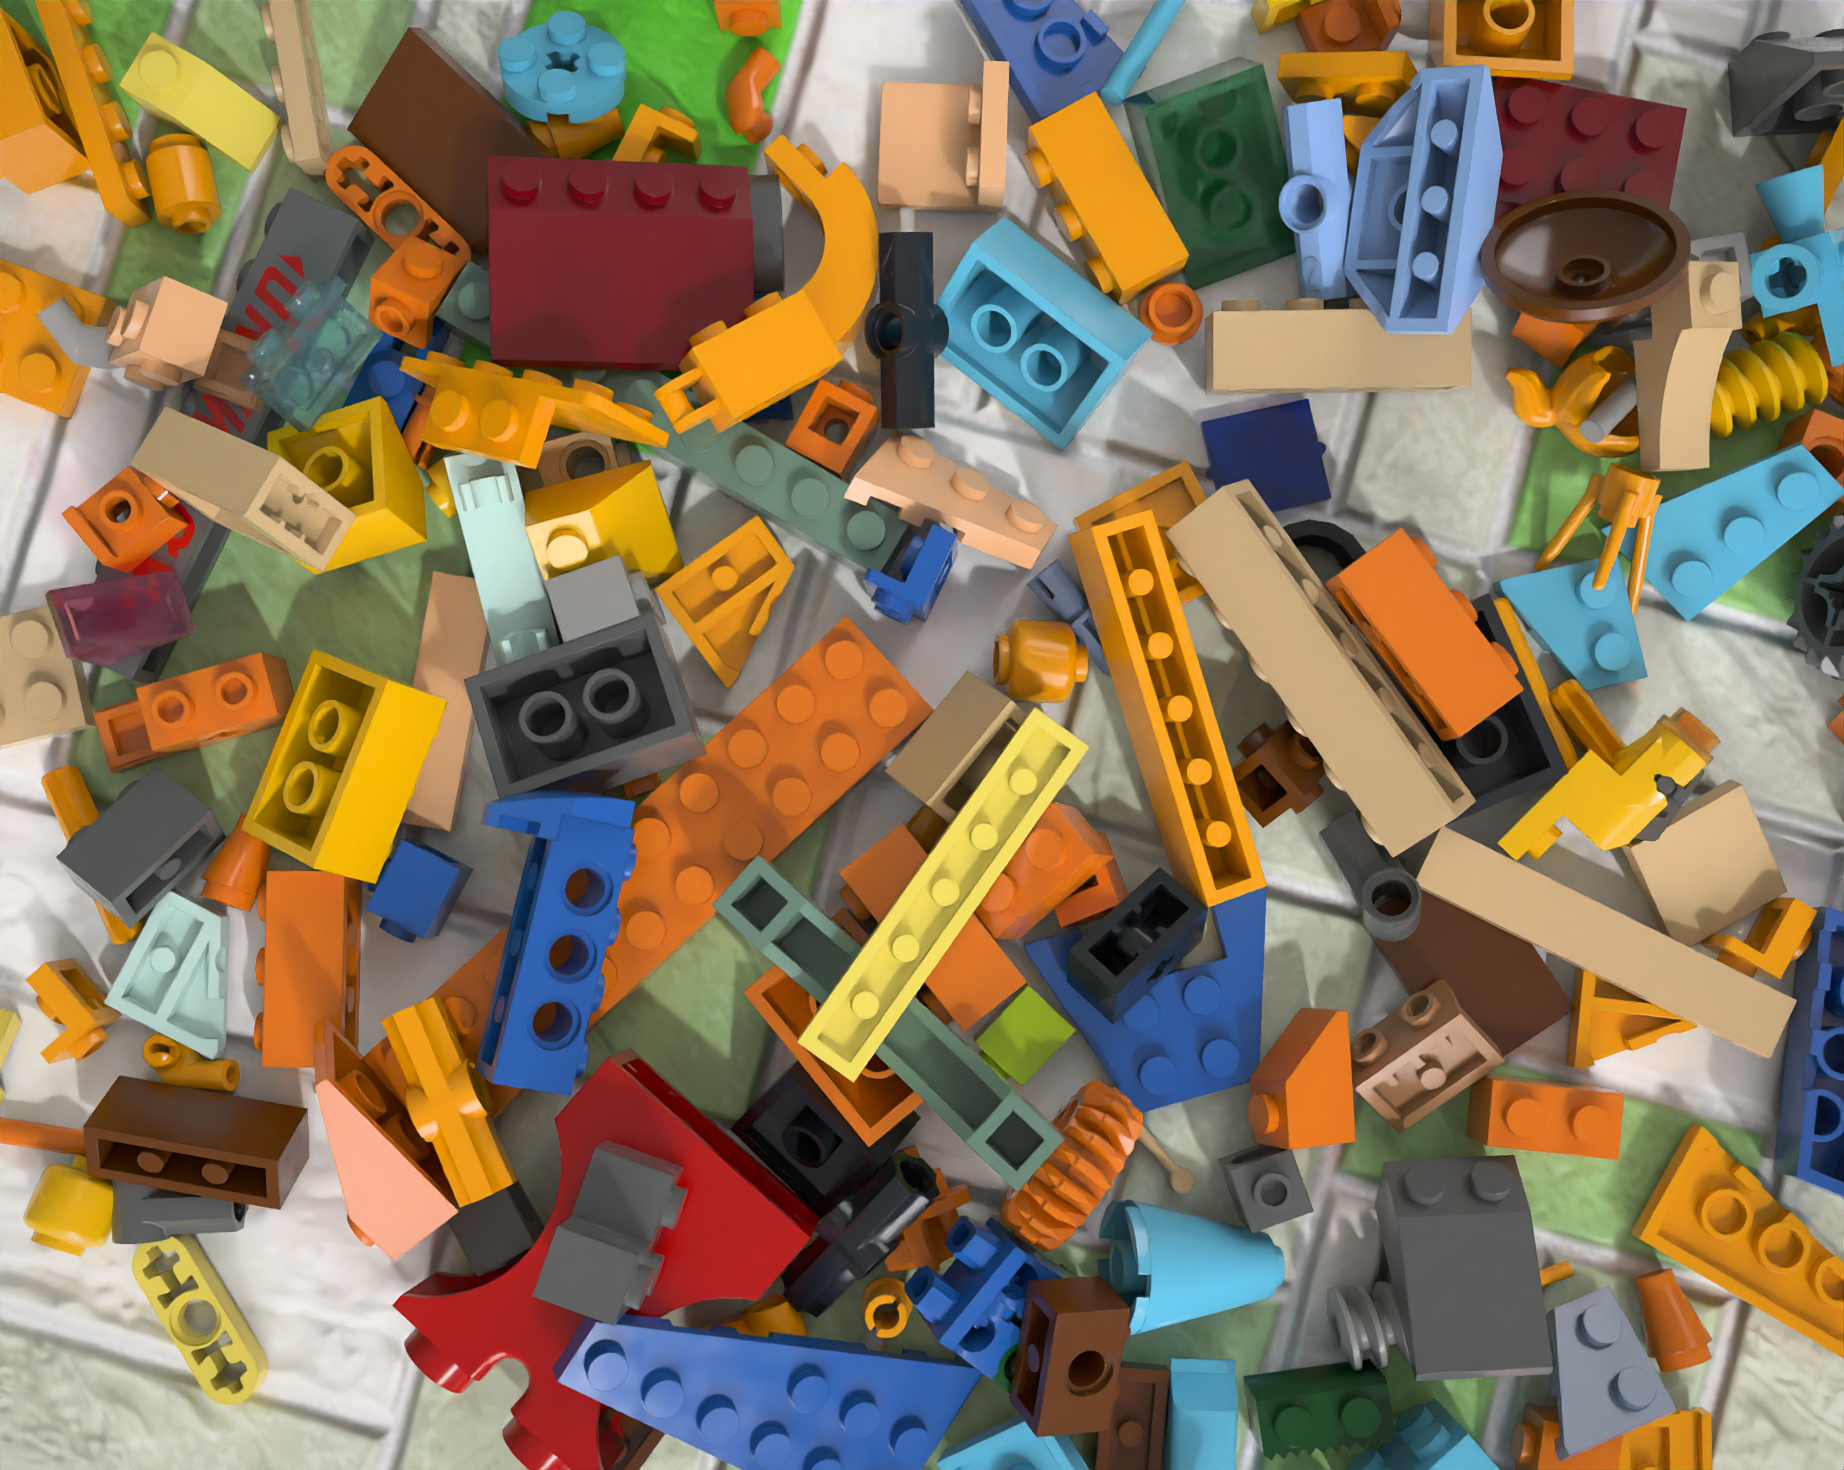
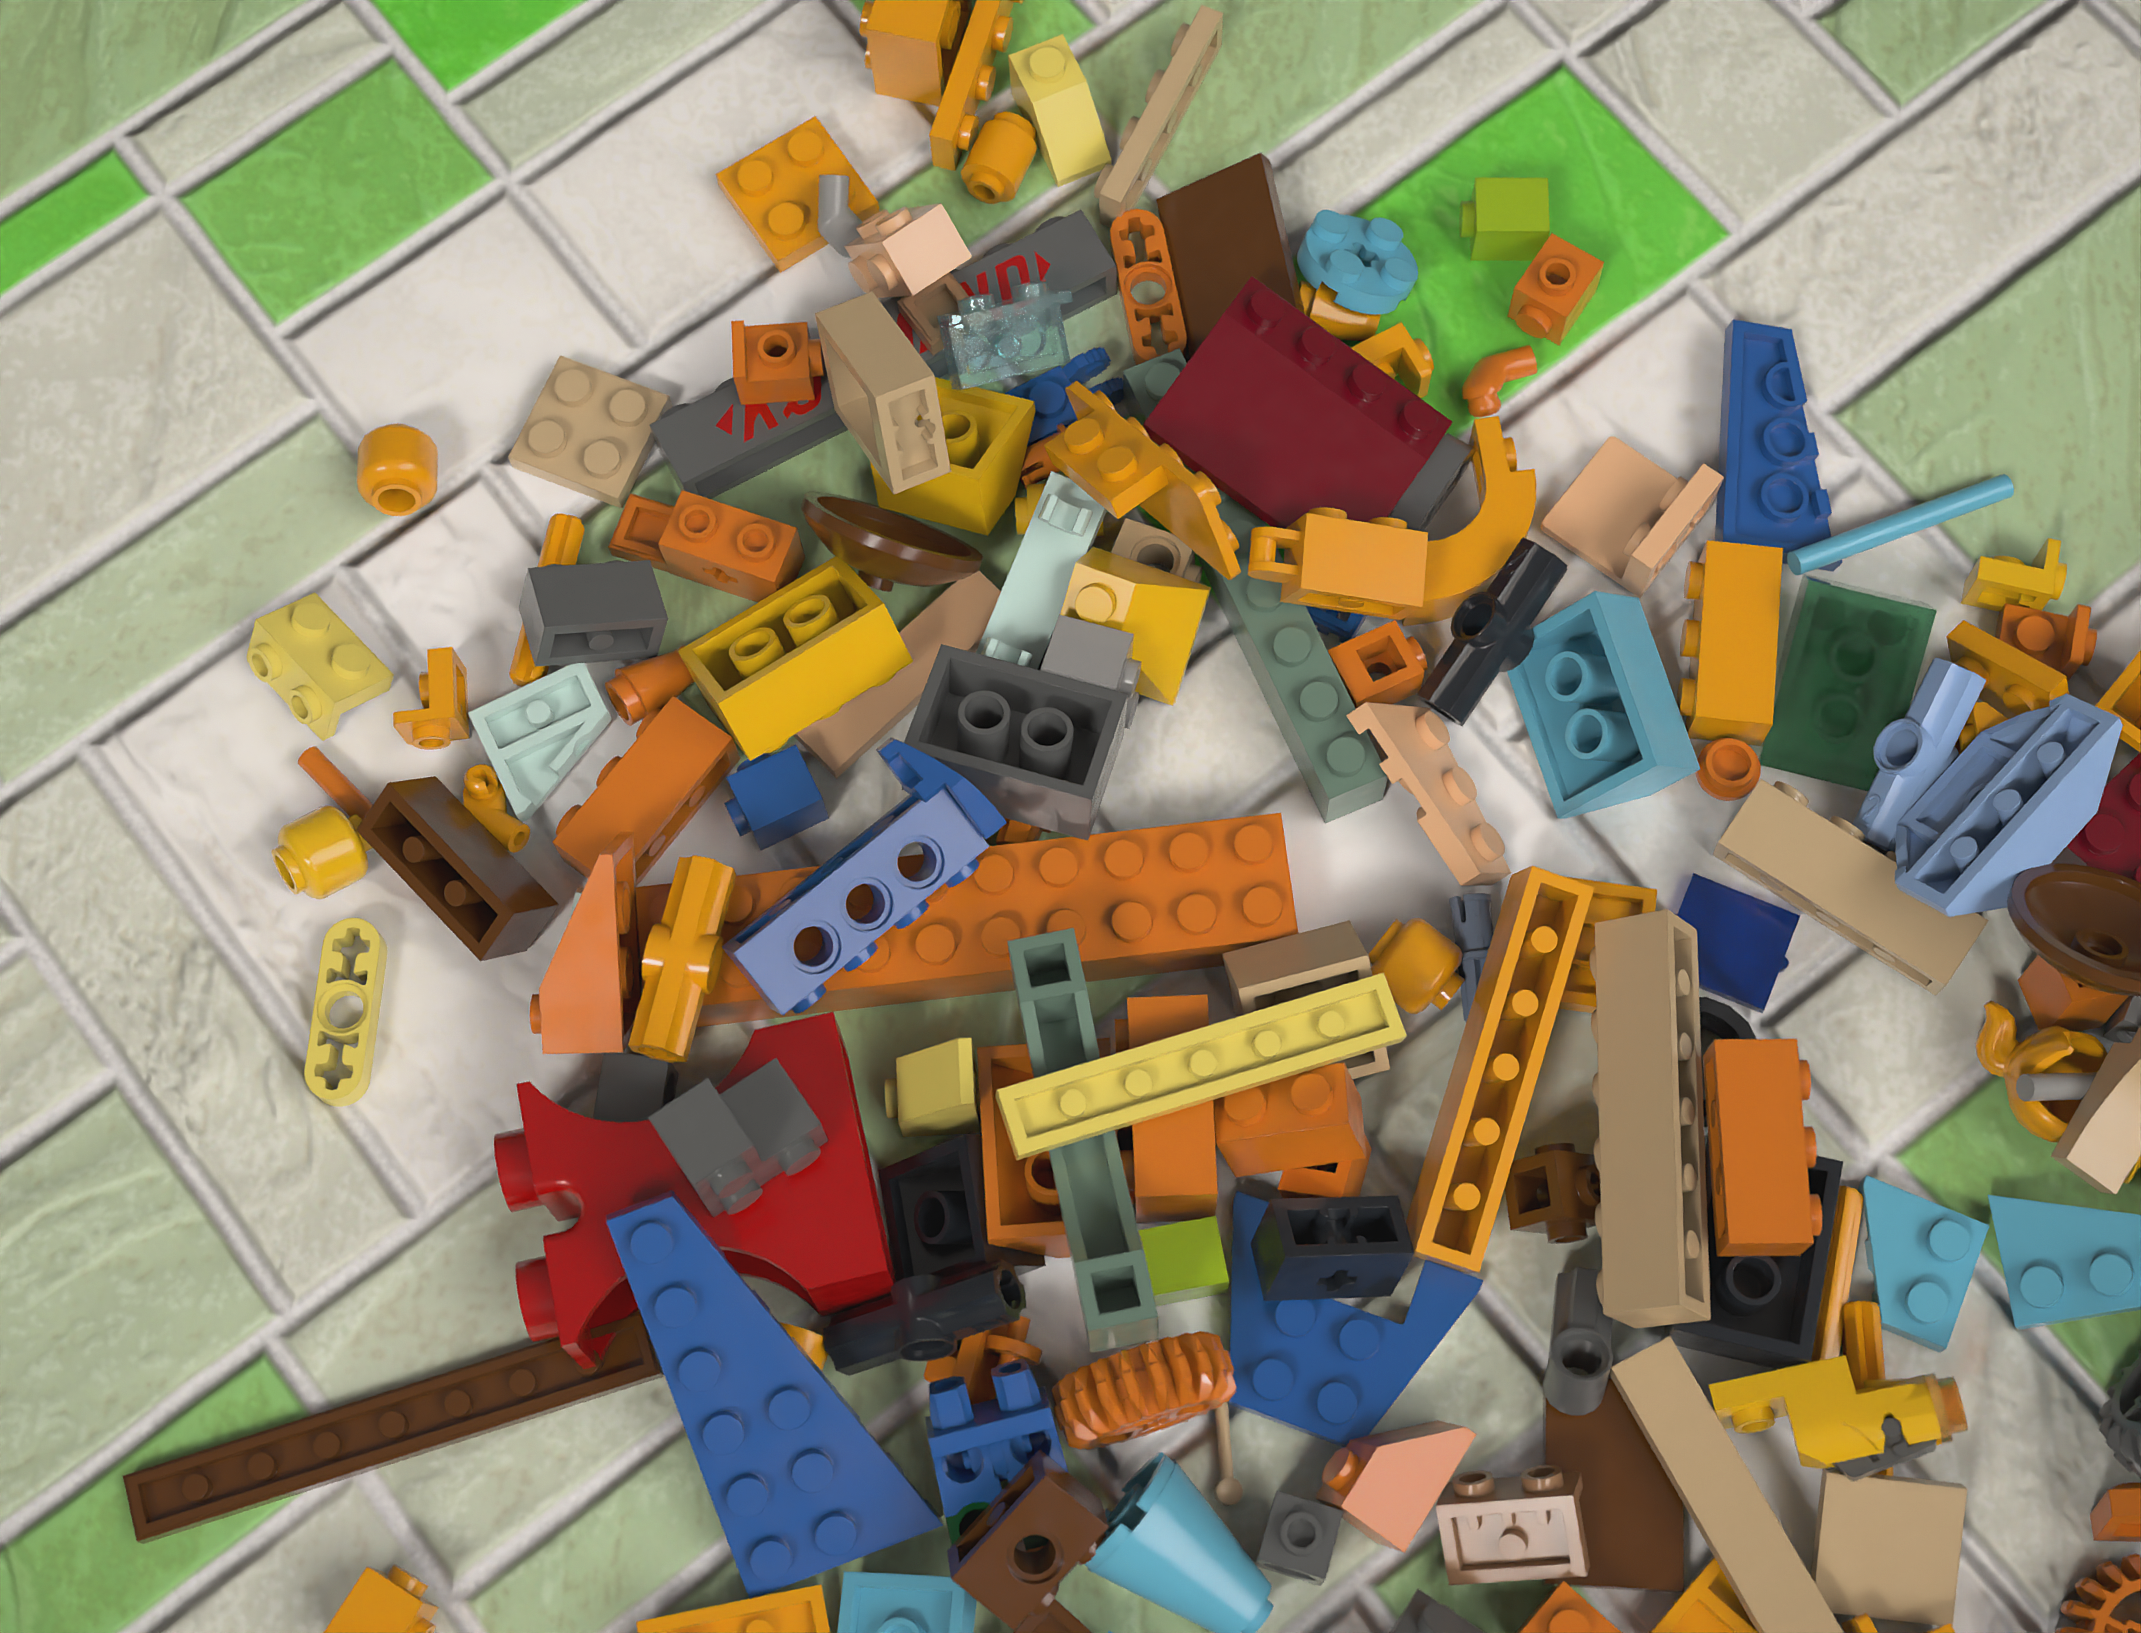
camera: 40 degrees right, 15 degrees down
clear pink slope [45,570,196,667] -> none
dark grey piece [111,1180,249,1244] -> none
orange bracket [368,234,467,349] -> none
light orange wing [654,515,795,688] -> none
light orange pin [862,1276,913,1338] -> none
blue bracket [863,524,958,625] -> none
light orange plant [1534,463,1663,616] -> none
none -> reddish brown dish [801,492,983,592]
none -> light yellow slope [885,1037,981,1137]

